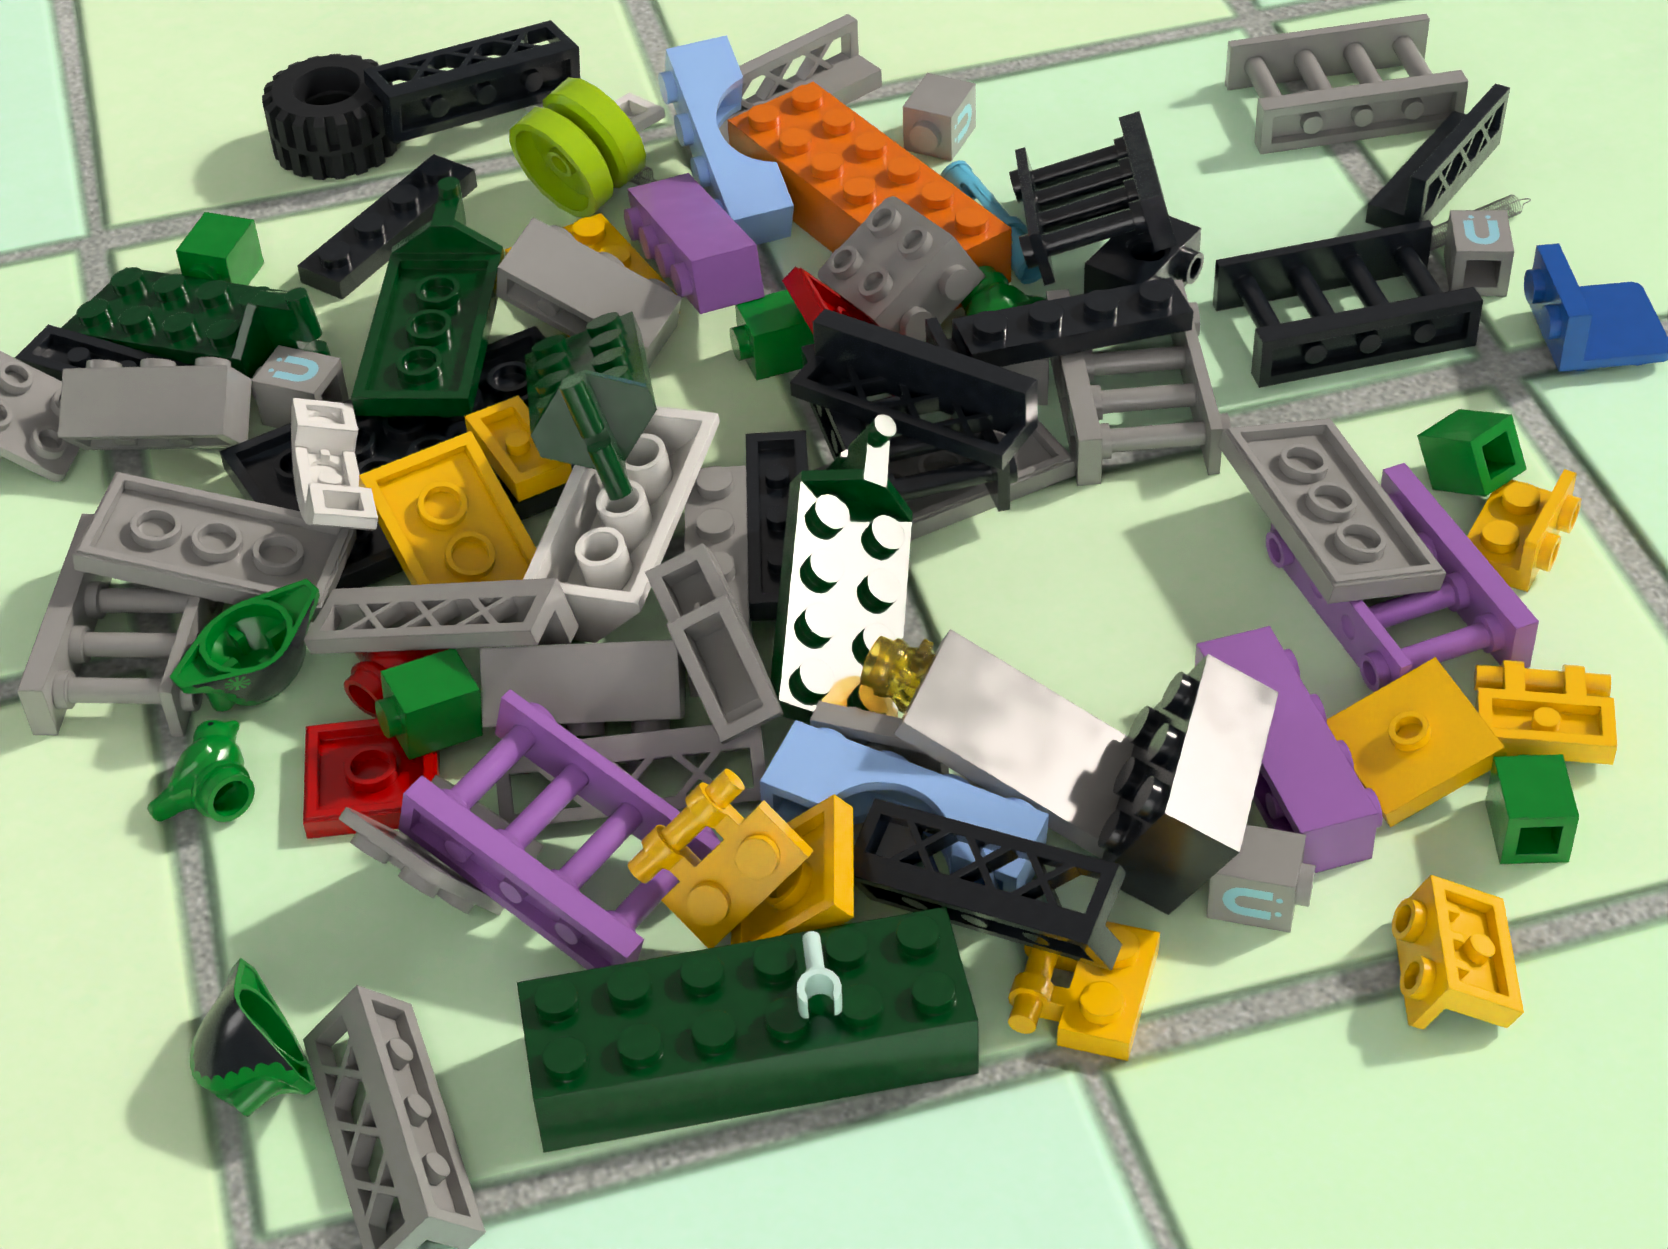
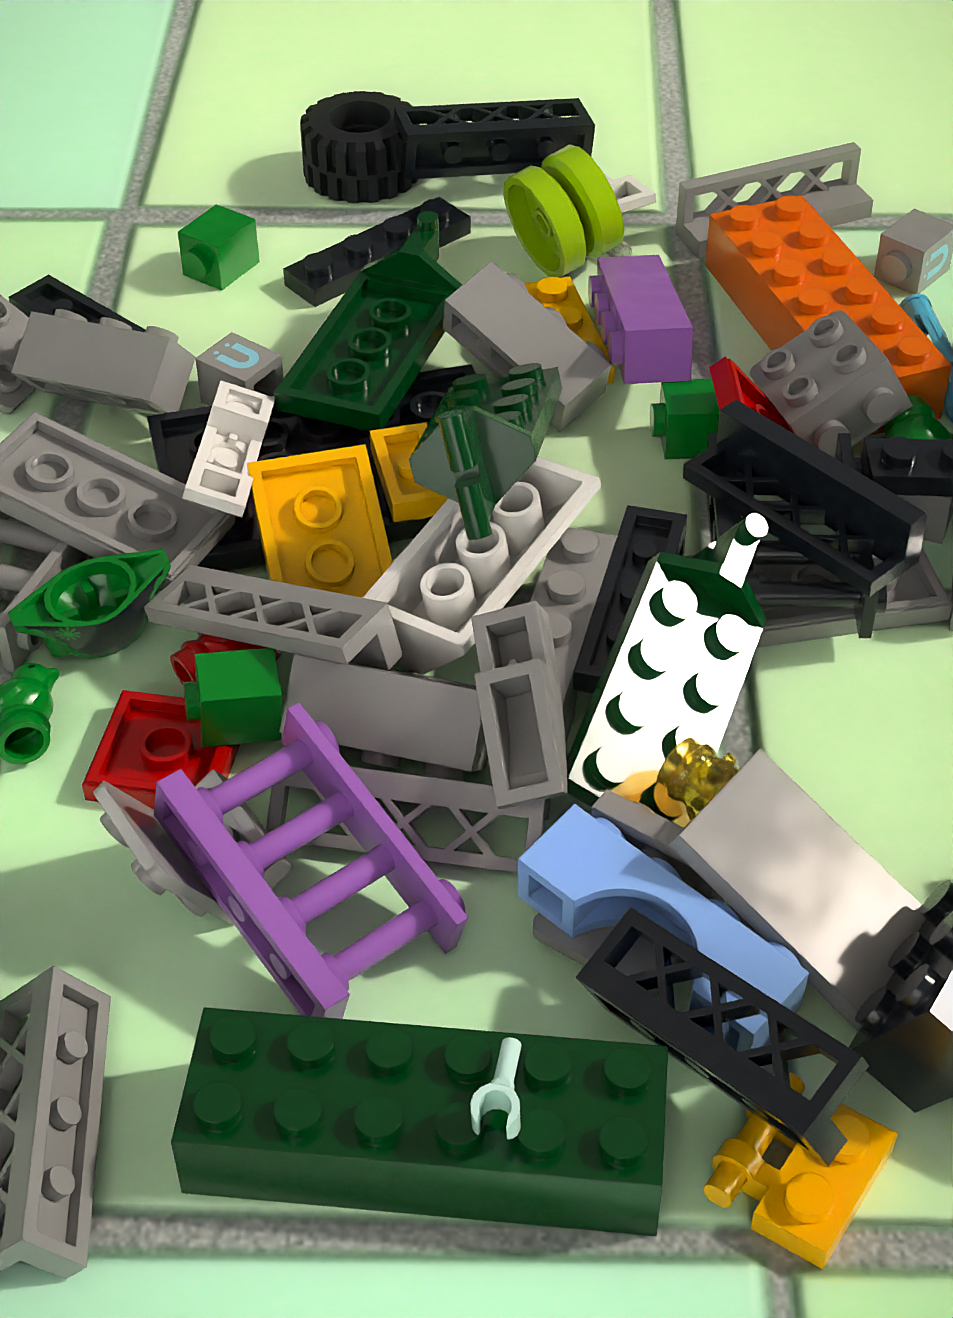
camera: 15 degrees right, 0 degrees up
dark green hinge [61,267,331,379] -> none
yellow plate [628,769,813,948] -> none
light blue arch [658,35,794,245] -> none
yellow plate [731,794,854,944] -> none

